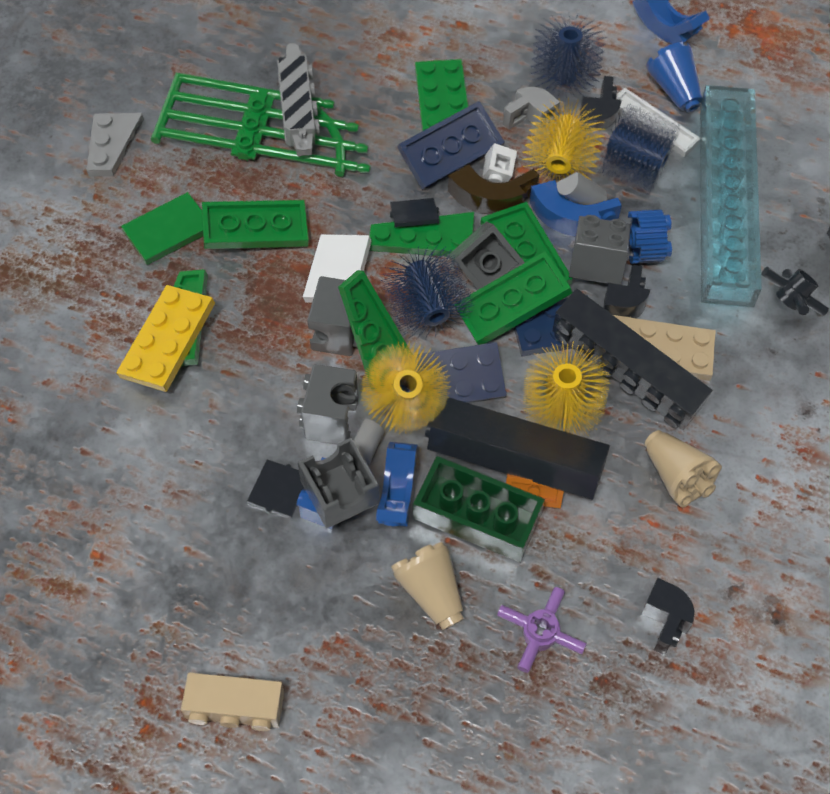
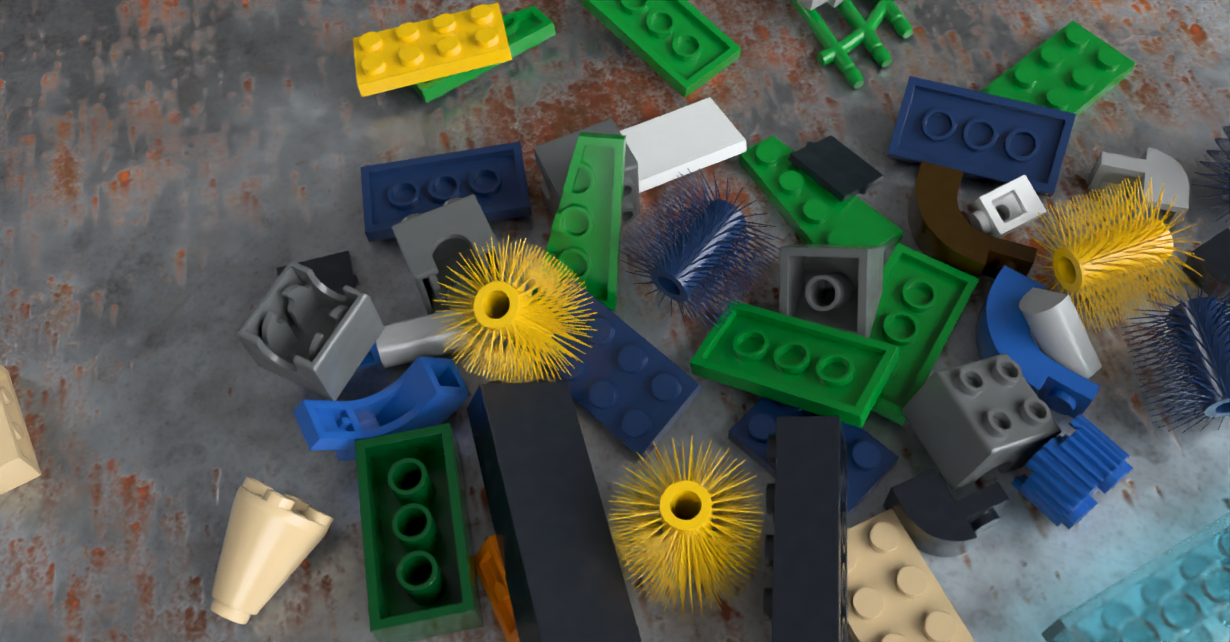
camera: 60 degrees right, 0 degrees up
none -> dark blue plate [361,141,532,242]

